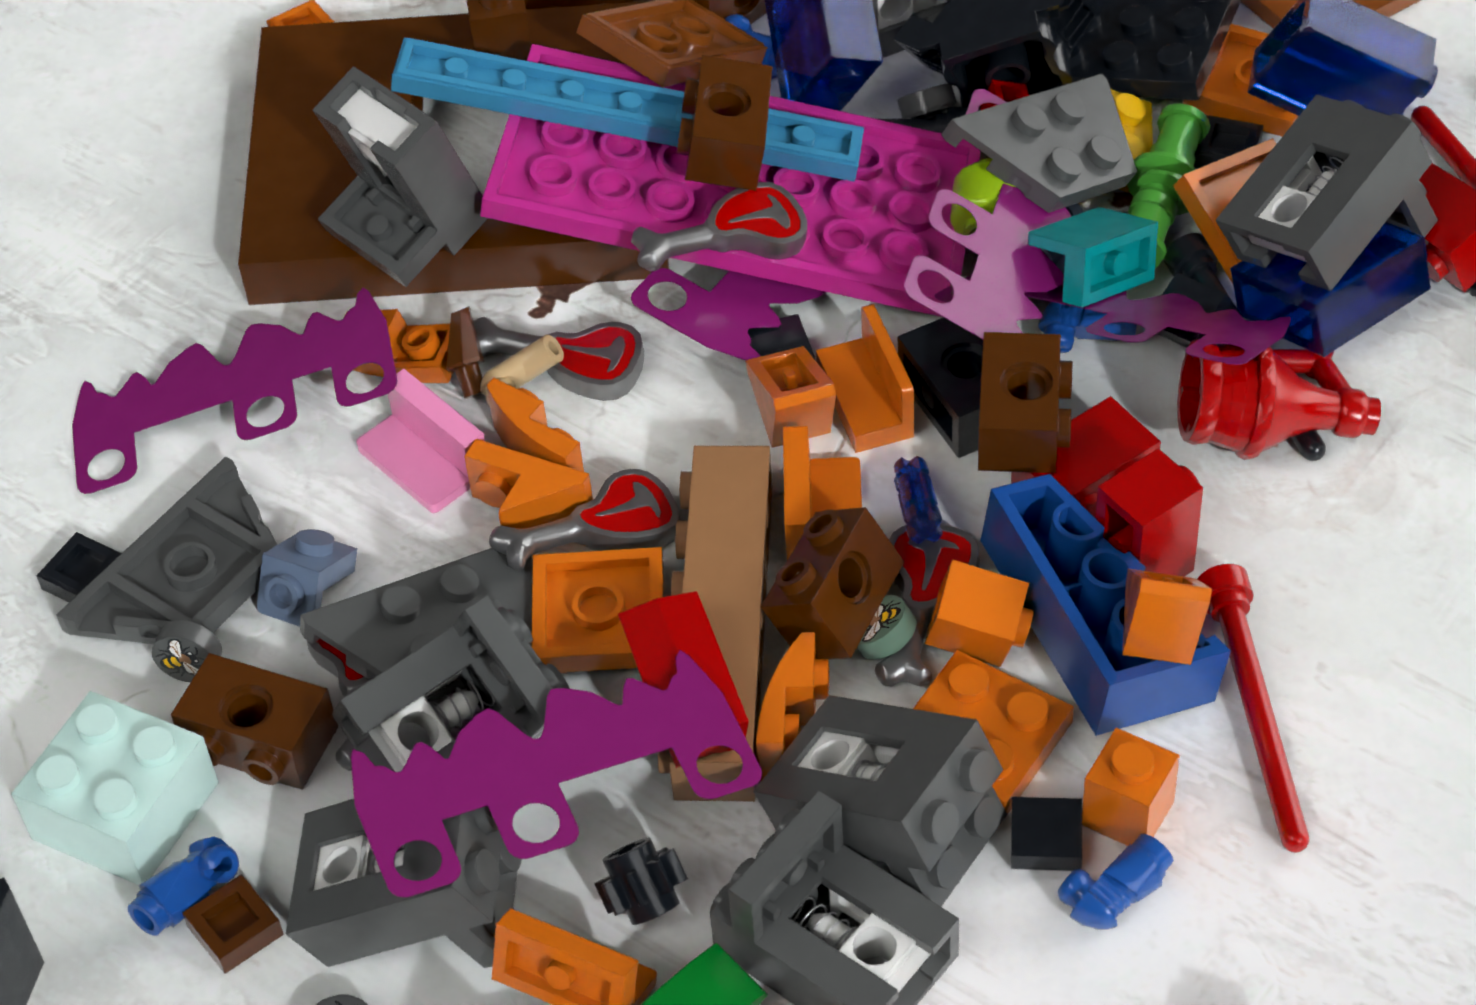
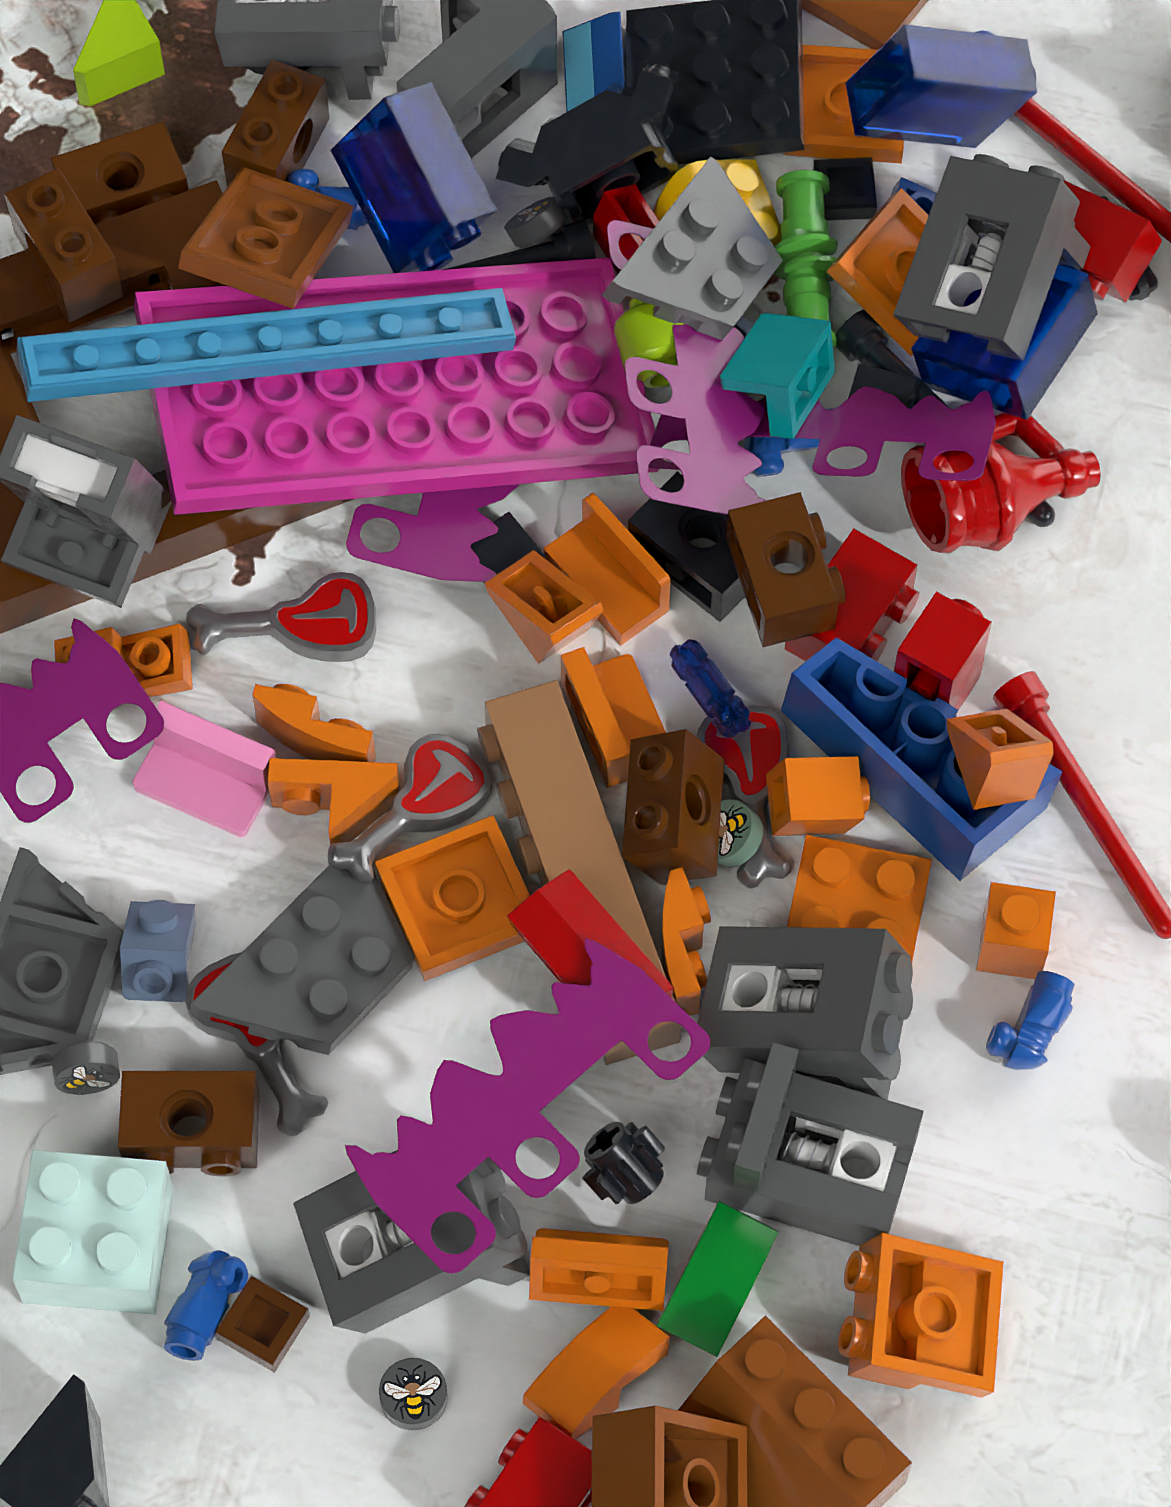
camera: 25 degrees left, 15 degrees up
dark grey brick [331,595,570,772] -> none
reddish brown bar [447,306,484,399] -> none
tan arm [480,334,564,407] -> none
flat silver piece [631,182,807,271] -> none
reddish brown brick [676,55,773,191] -> none
black tile [1011,797,1082,871] -> none

